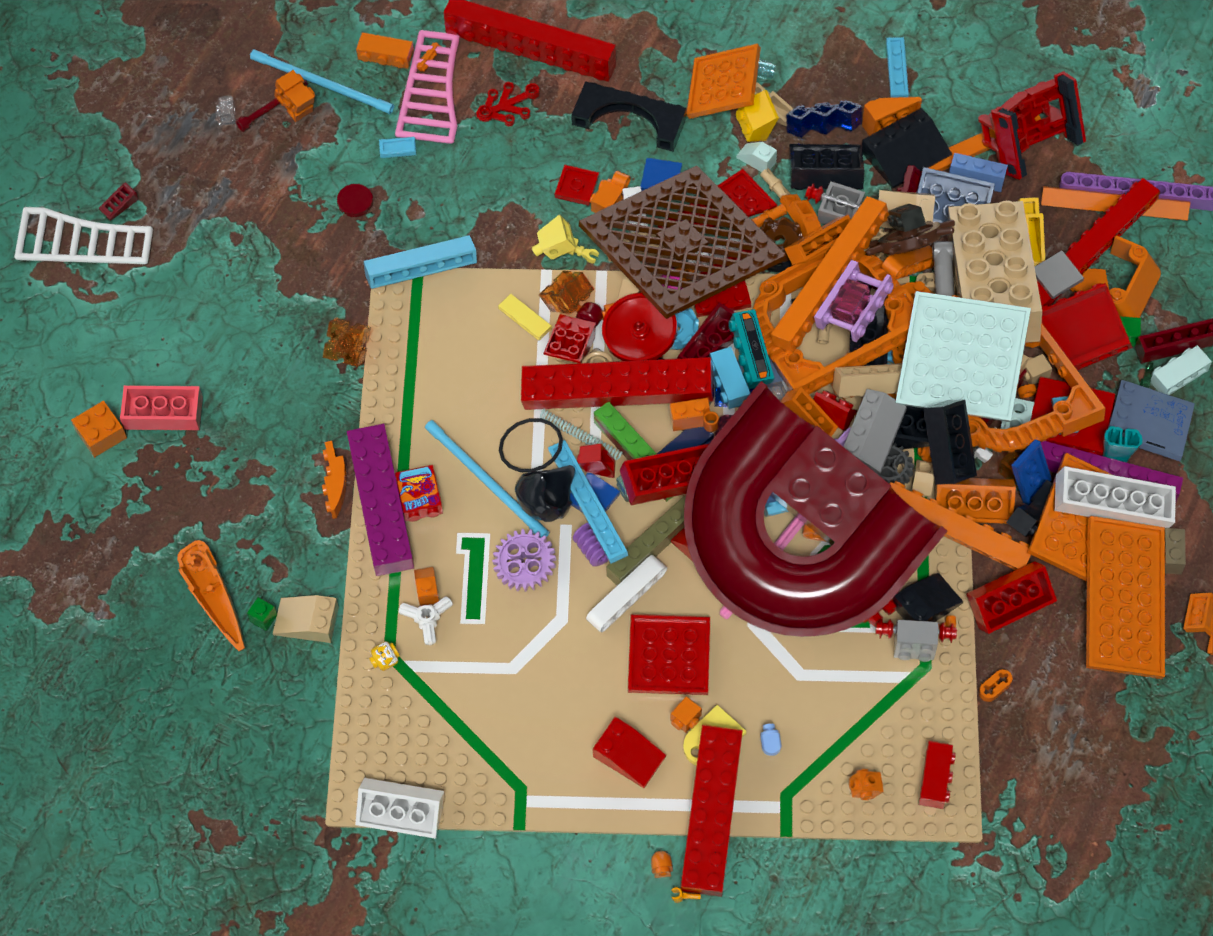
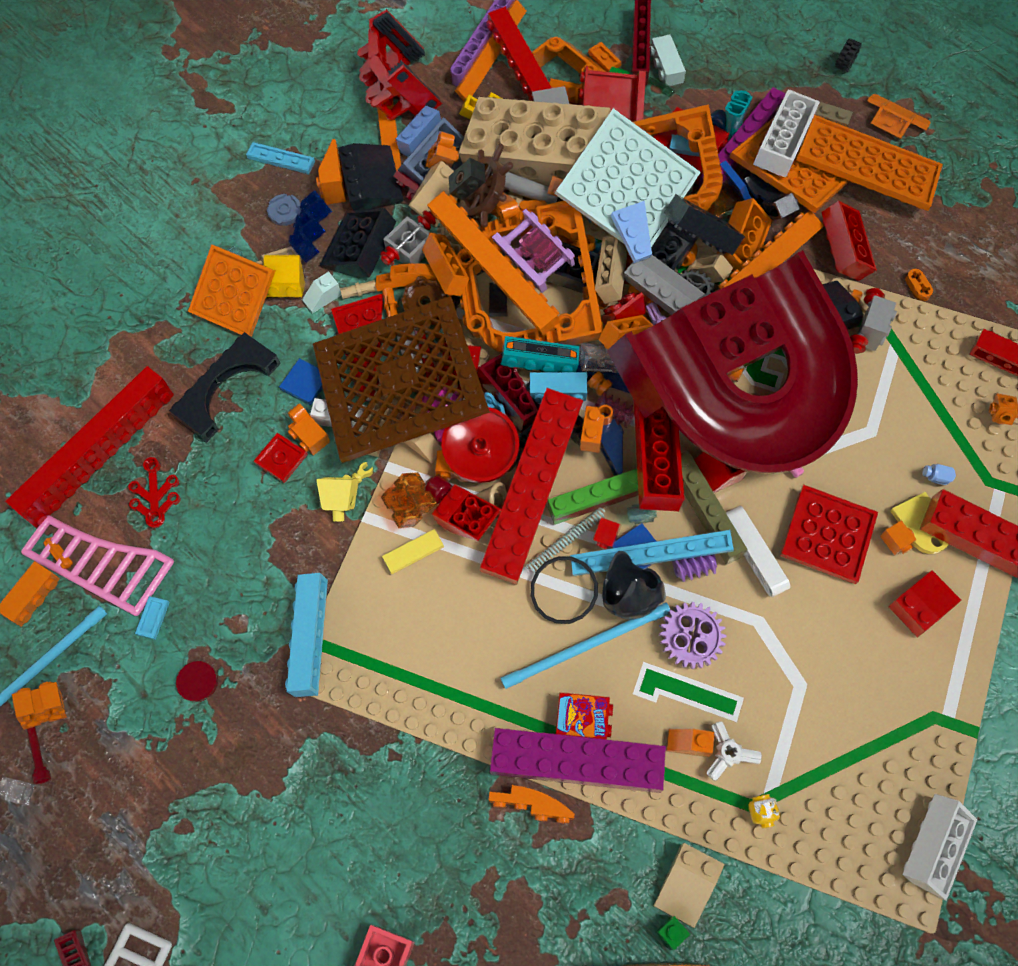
camera: 70 degrees left, 5 degrees up
clear orange brick [322,318,371,367] -> none
sand blue plate [1108,380,1195,461] -> none
none -> sand blue tile [267,194,302,226]
none -> orange hinge [426,131,459,168]
none -> orange plate [588,42,621,72]
none -> light blue wing [611,201,652,263]

